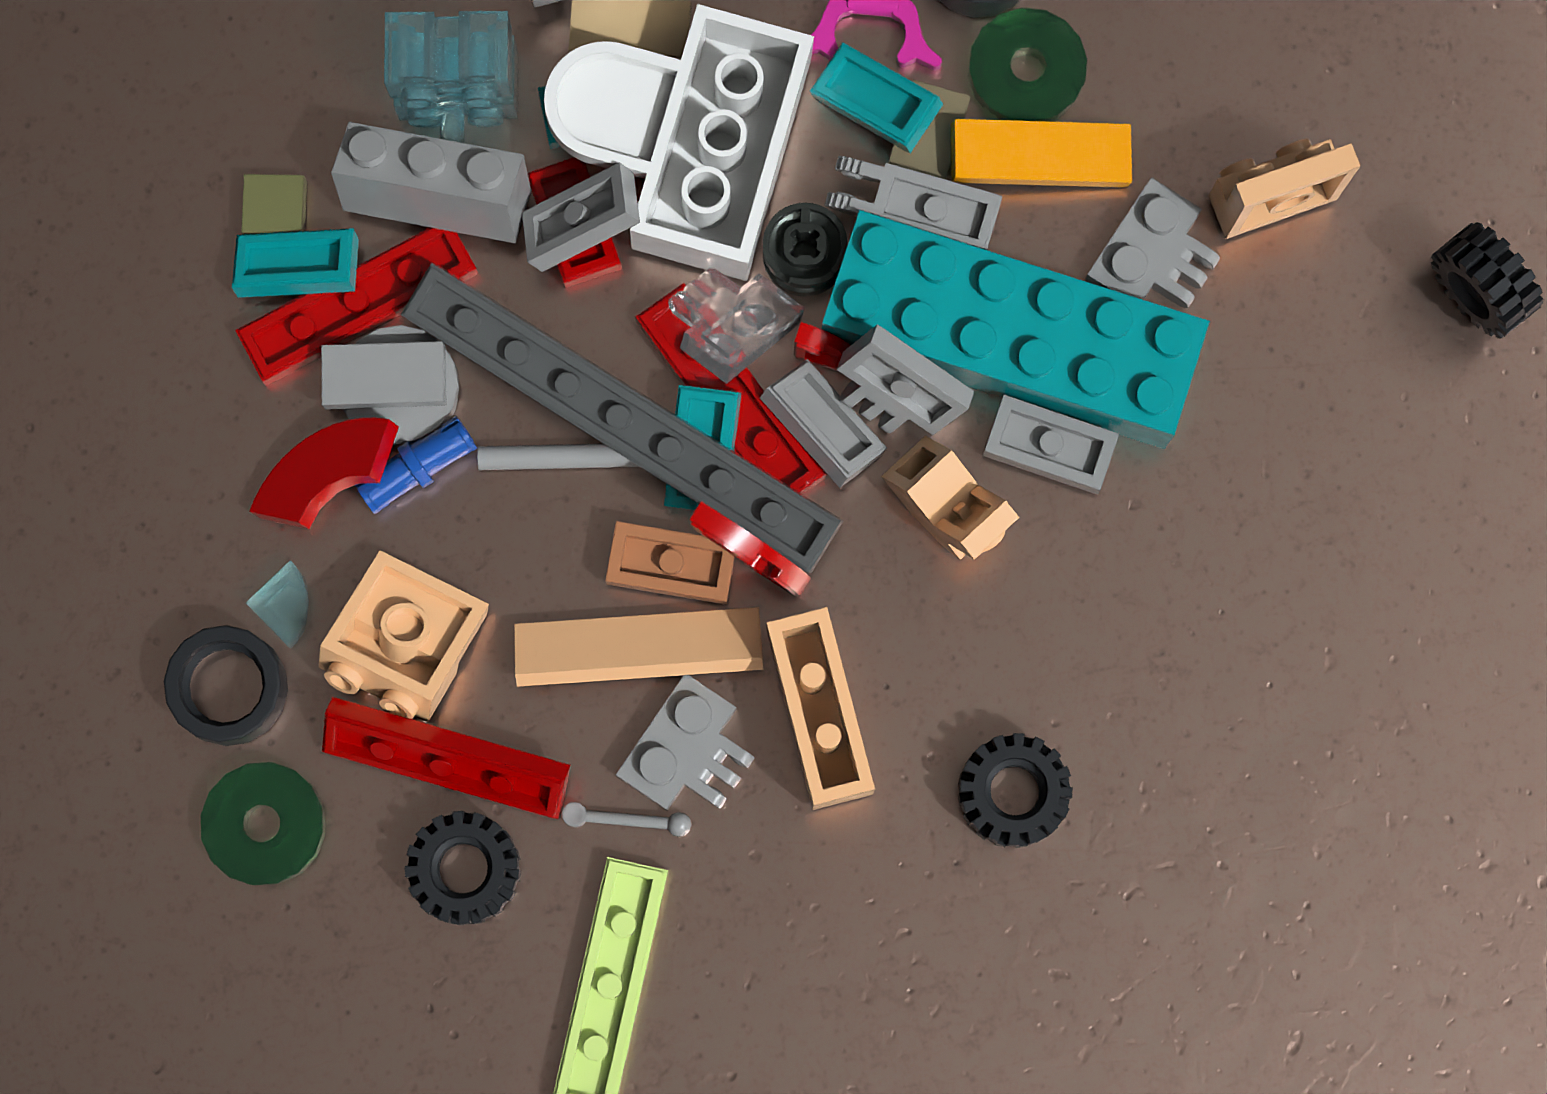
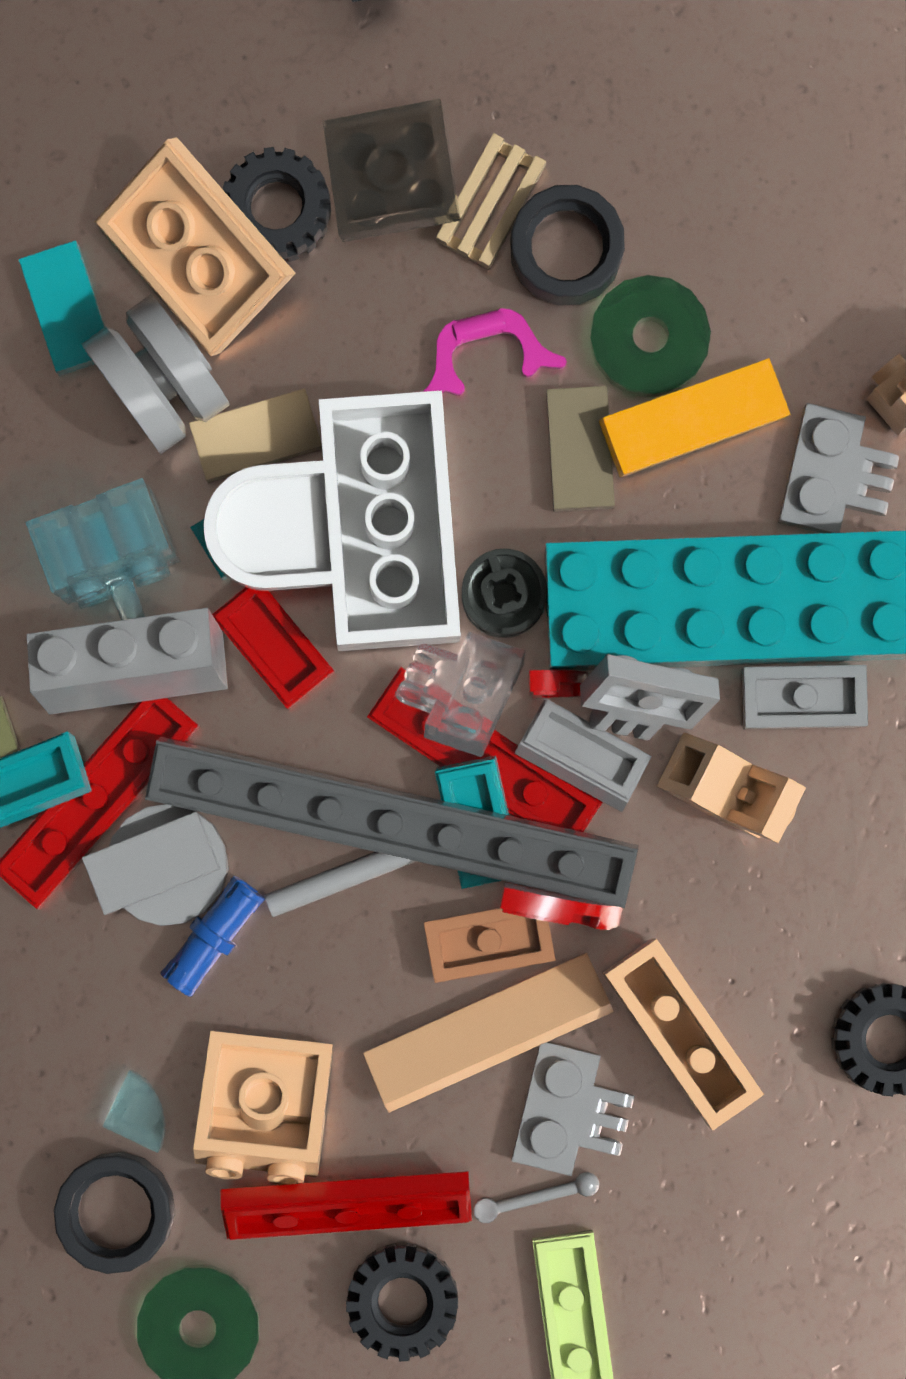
camera: 15 degrees left, 5 degrees up
red tile [249,417,399,529] -> none
light grey plate [522,162,640,272] -> none
teal tile [810,42,943,153] -> none
light grey hinge [824,156,1003,250] -> none

